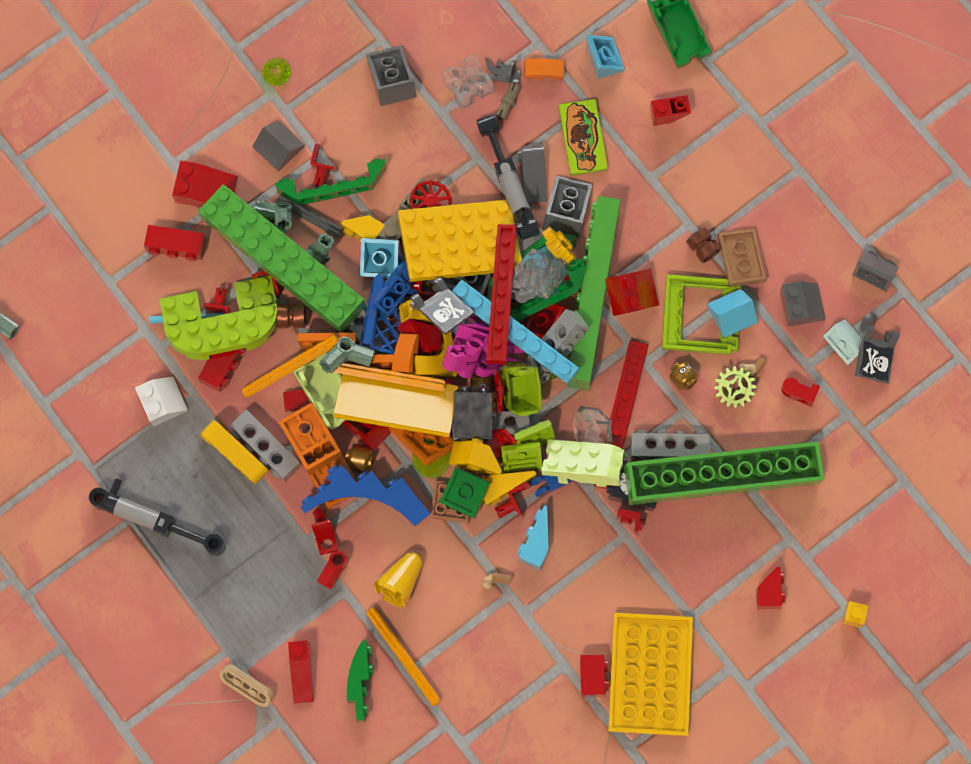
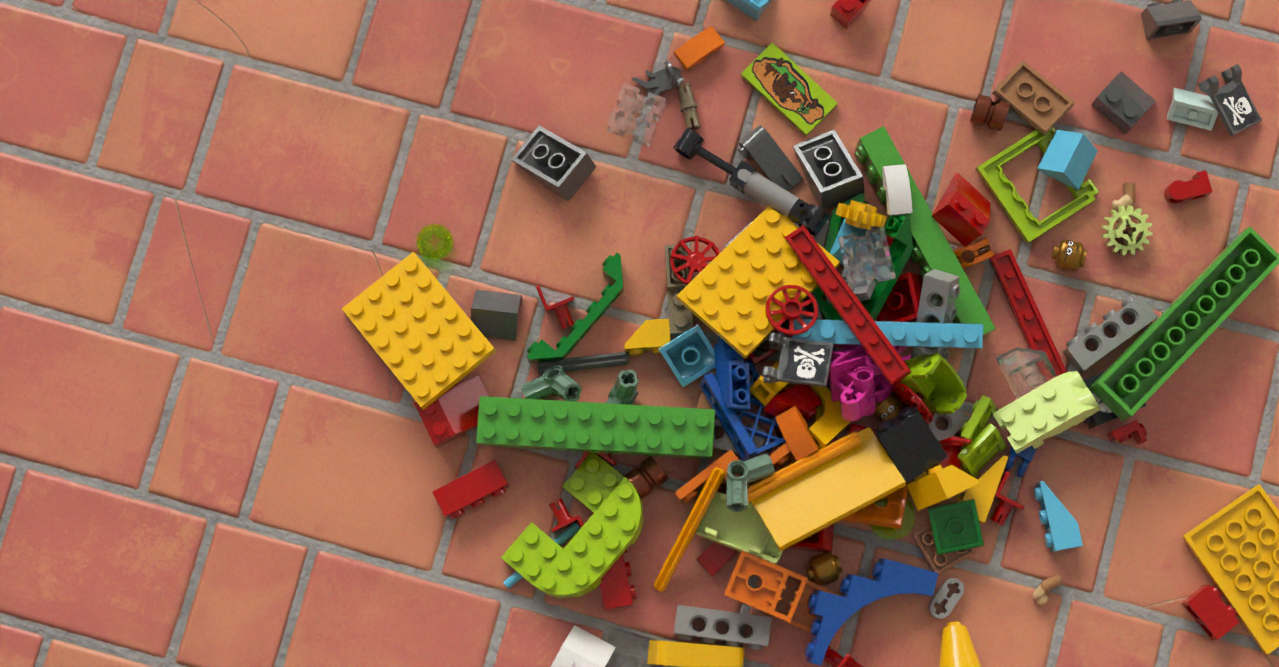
camera: 40 degrees left, 5 degrees up
none -> yellow plate [342,252,496,410]
none -> red wheel [765,285,818,336]
none -> white slope [882,164,913,215]
none -> light grey beam [929,578,964,619]
none -> orange head [952,237,994,268]

